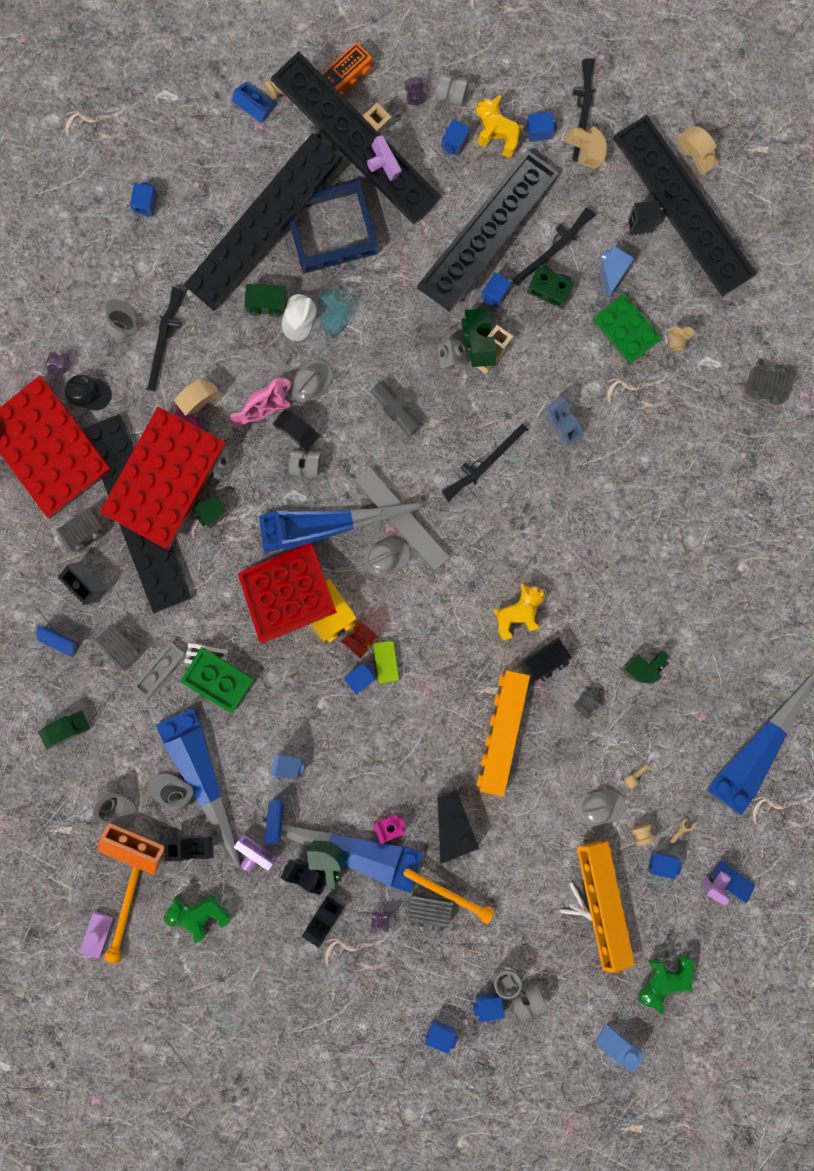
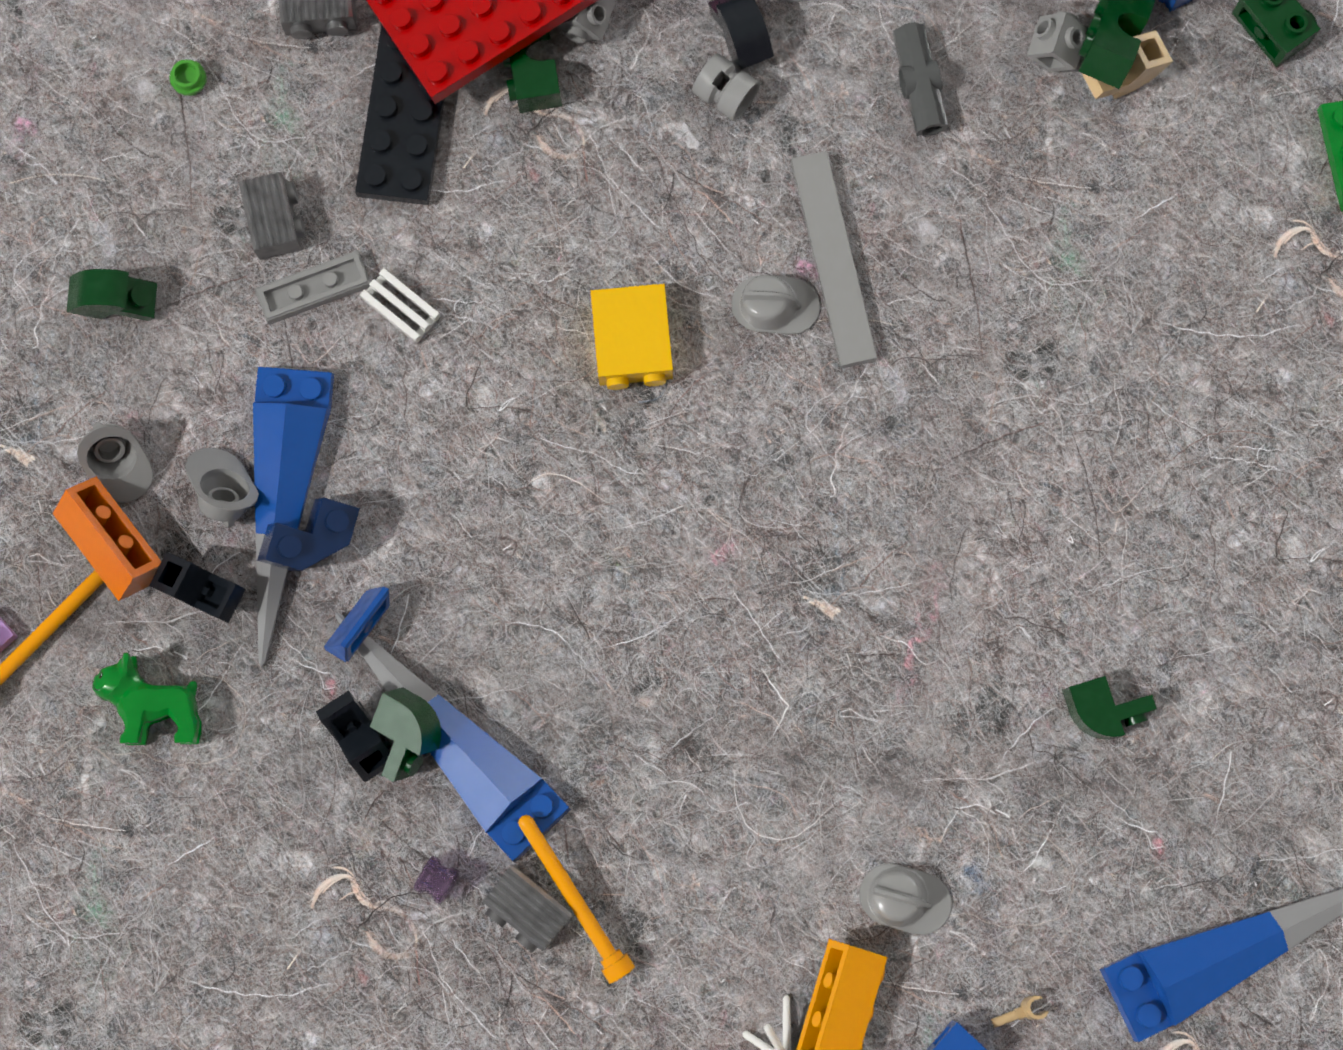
camera: 30 degrees right, 5 degrees down
blue slope [37,626,80,657] -> none
black brick [58,562,108,605] -> none
green plate [180,647,254,714] -> none
lavender tile [234,835,277,872] -> none
red plate [238,542,337,644] -> none
blue plate [259,503,422,553] -> none
medium blue slope [270,753,305,779] -> none
black brick [301,896,344,948] -> none
clear red wheel [341,621,379,659] -> none
blue brick [344,664,376,695] -> none
lime tile [373,641,399,684] -> none
dark pink brick [373,813,406,844] -> none
black wedge [437,788,479,864] -> none
black piece [442,424,529,503] -> none
light orange brick [476,670,530,797] -> none
yellow animal [493,583,545,641] -> none
black brick [523,638,572,681] -> none
sand blue brick [546,396,584,446] -> none
dark grey wheel [573,693,599,719] -> none
tan hand [624,764,649,788] -> none
tan wheel [631,824,656,846] -> none
none -> bright green plate [170,60,207,96]
none -> dark blue brick [257,497,360,571]

